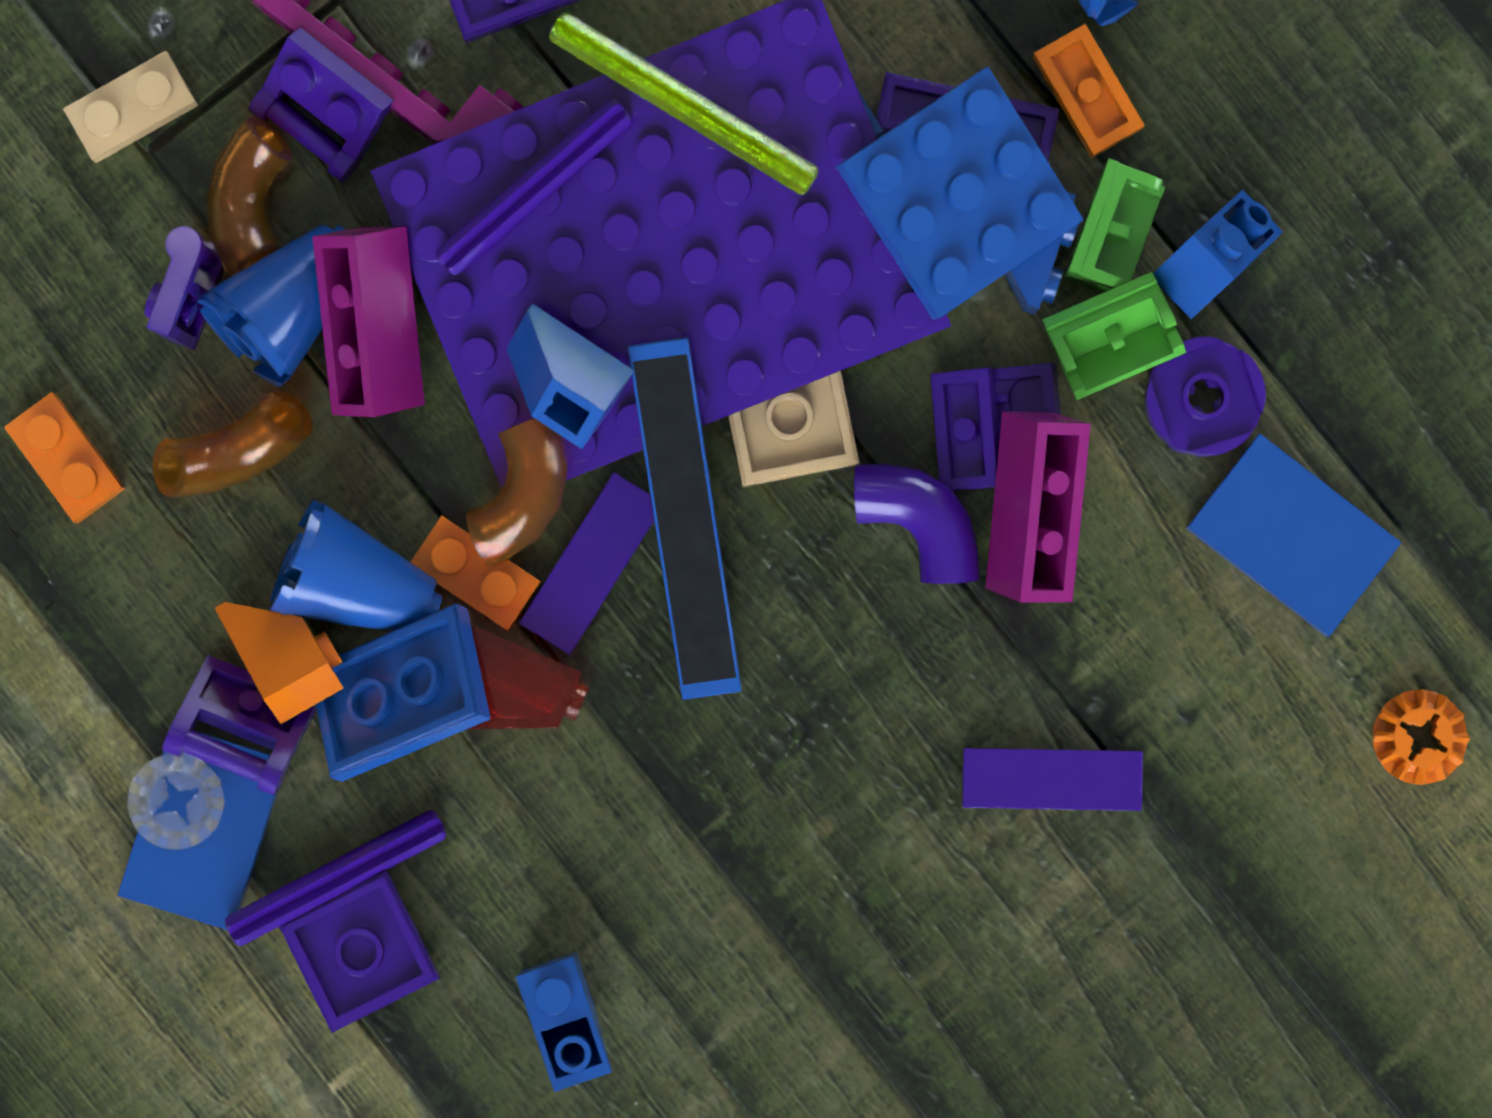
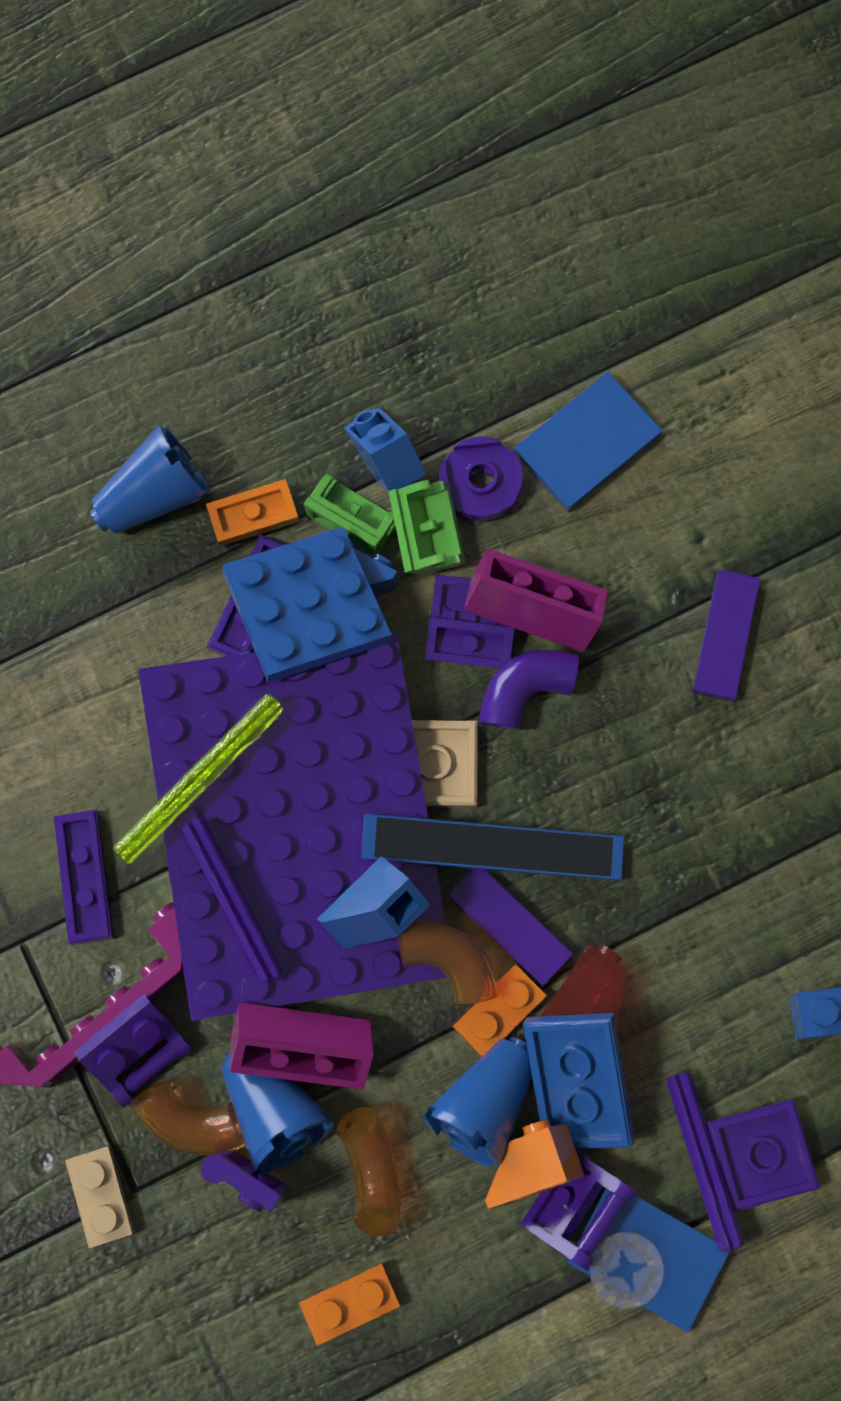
camera: 70 degrees left, 10 degrees down
orange gear [1372,689,1470,785] -> none

